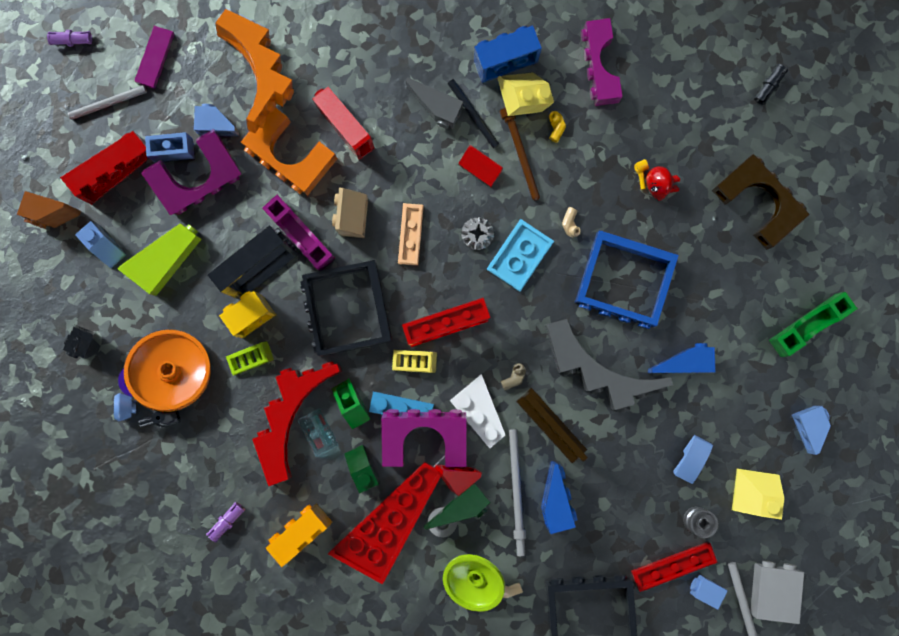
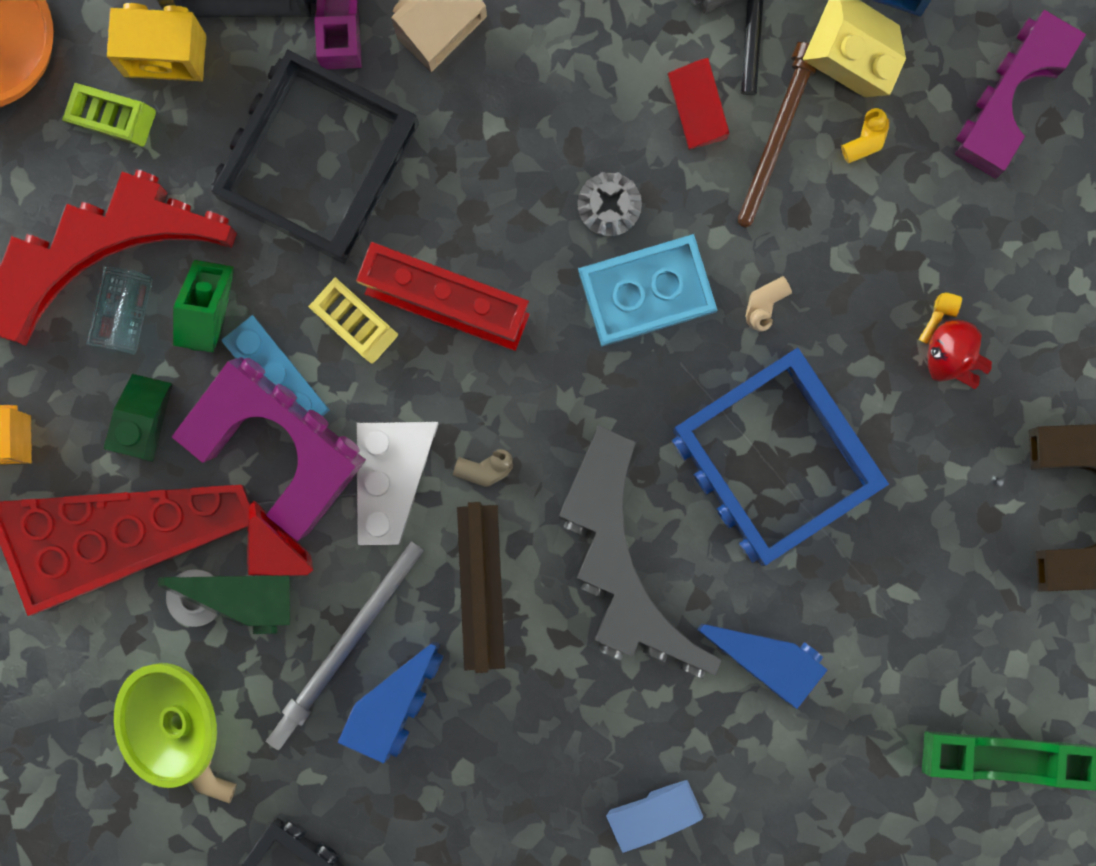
camera: 35 degrees right, 0 degrees up
light nougat tile [398,203,424,266] -> none

